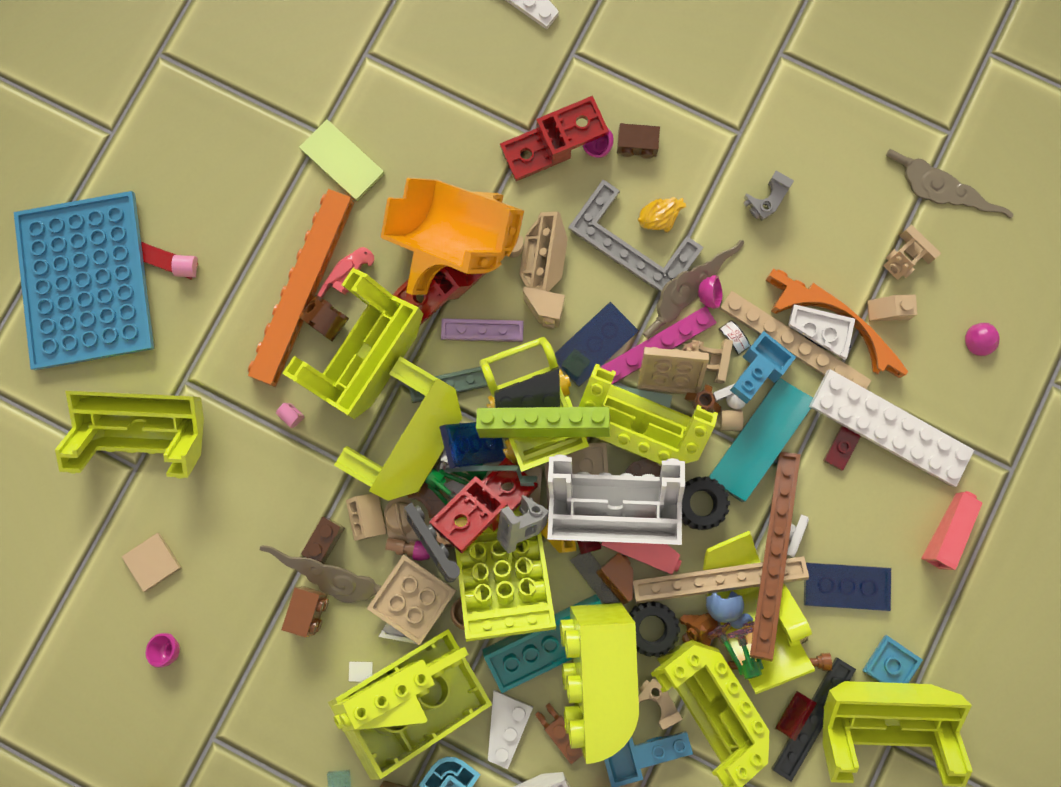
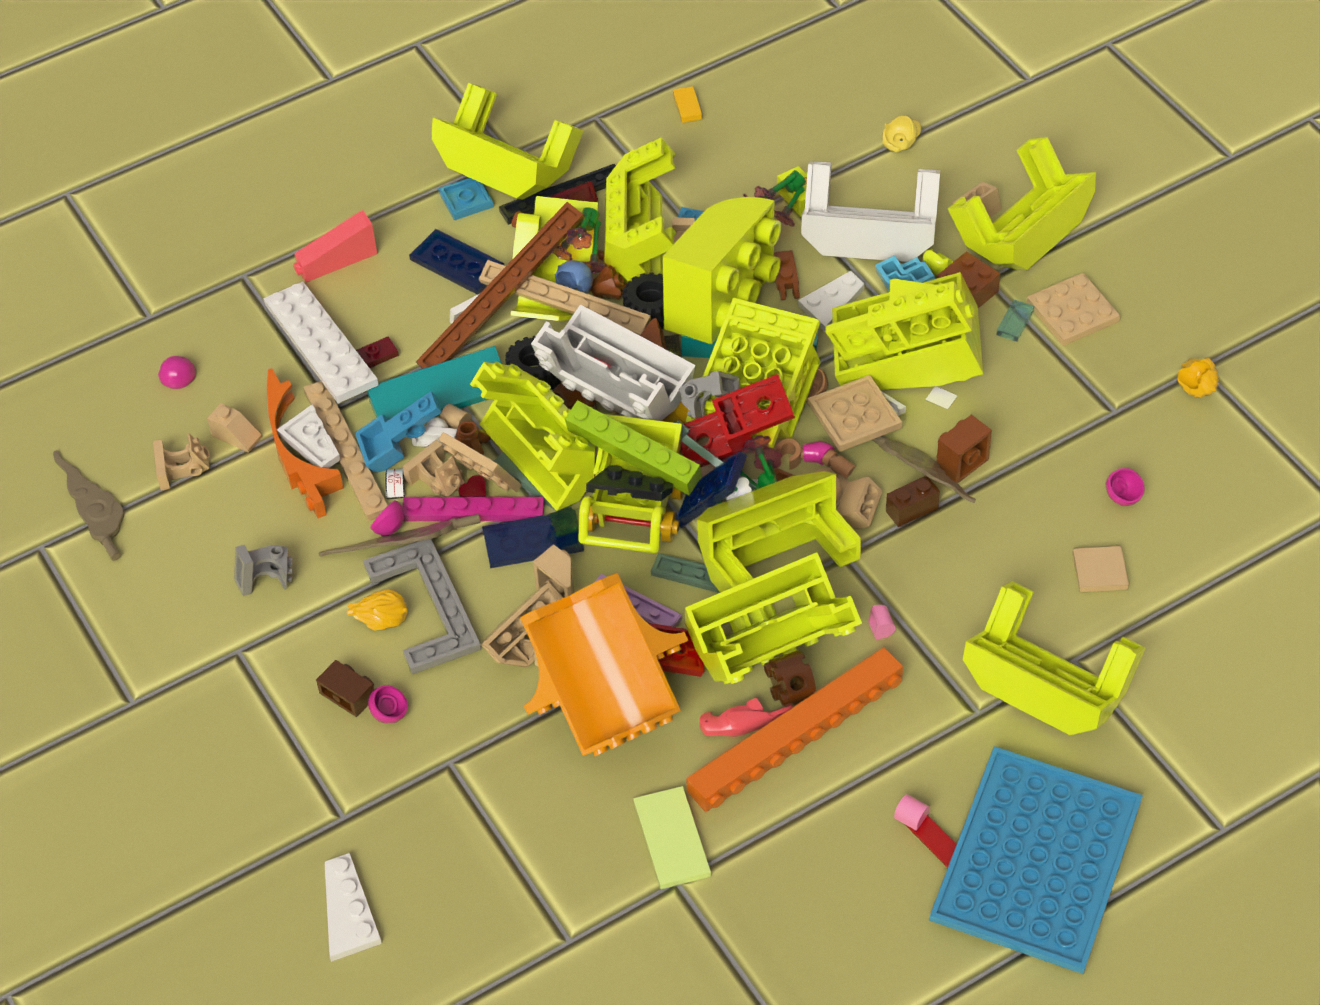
camera: 150 degrees left, 30 degrees down
dark grey hinge [404,503,460,583] -> none
red bracket [500,95,609,181] -> none

